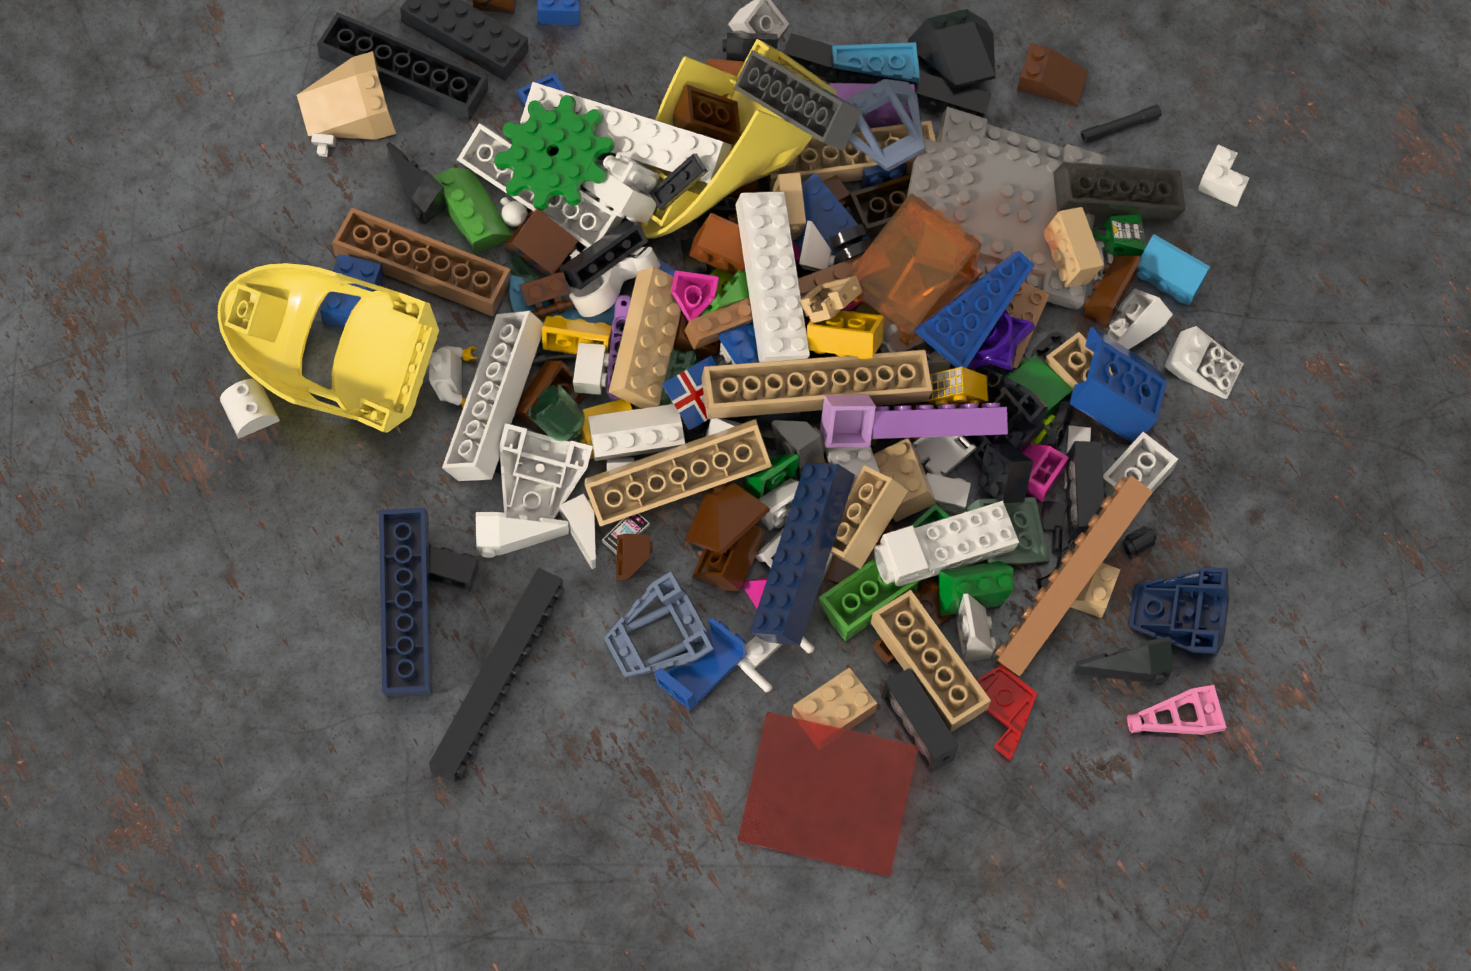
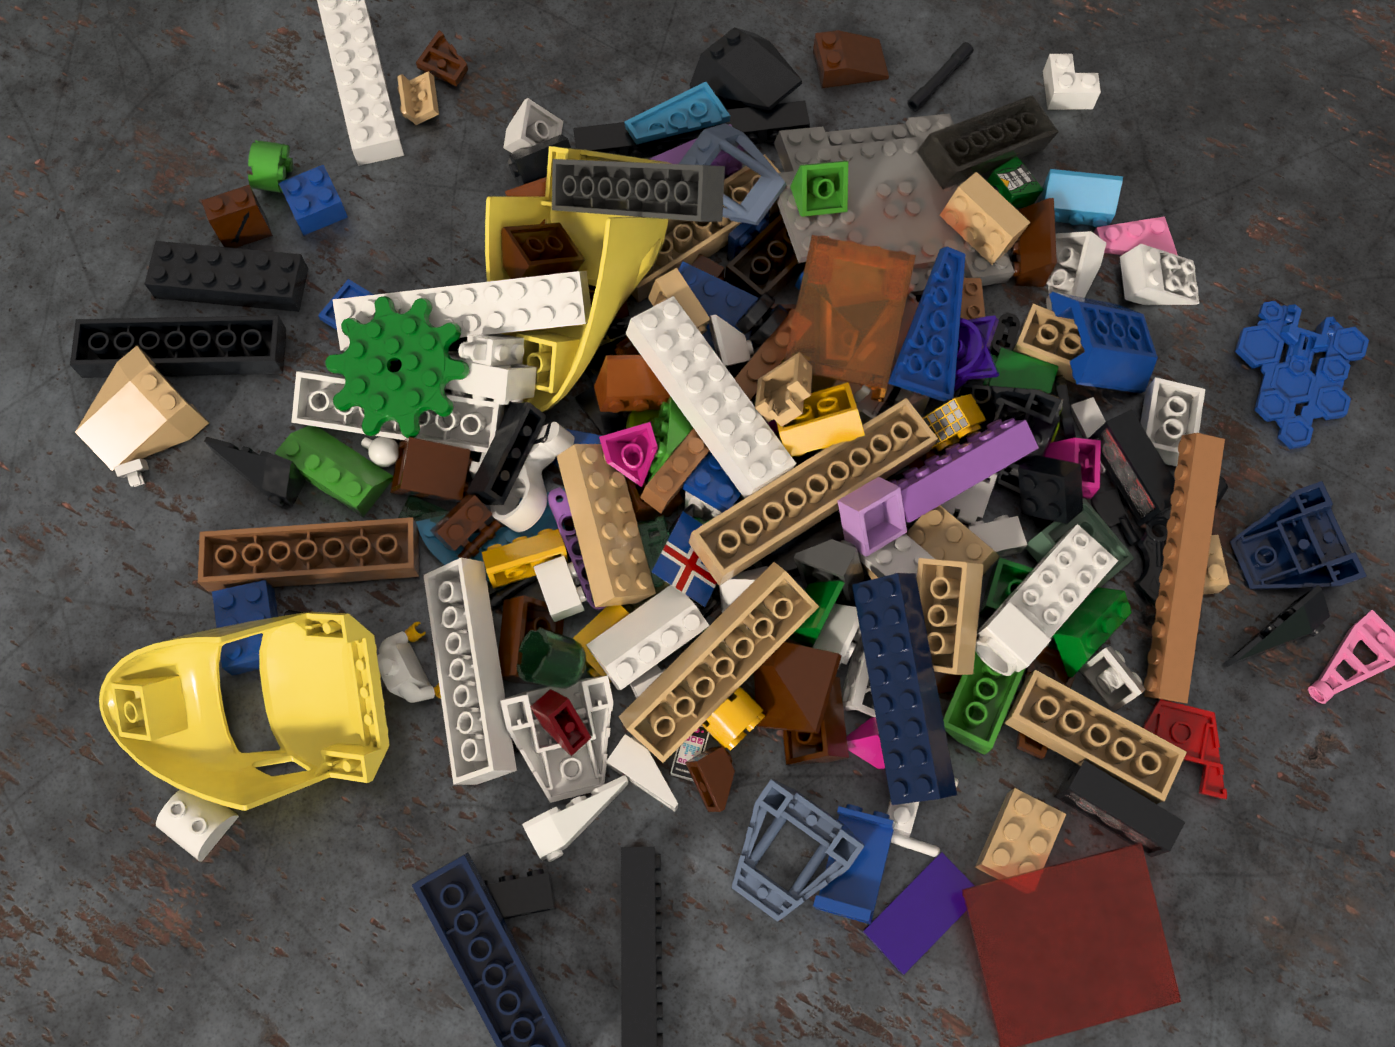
camera: 25 degrees left, 5 degrees up
black tile [649,154,708,210] -> none
none -> dark red slope [530,689,592,756]
none -> yellow brick [702,686,765,751]
none -> bright green slope [790,161,848,217]
none -> dark purple tile [862,852,982,975]
none -> bright pink wing [1094,216,1178,255]
none -> blue piece [1235,301,1369,449]

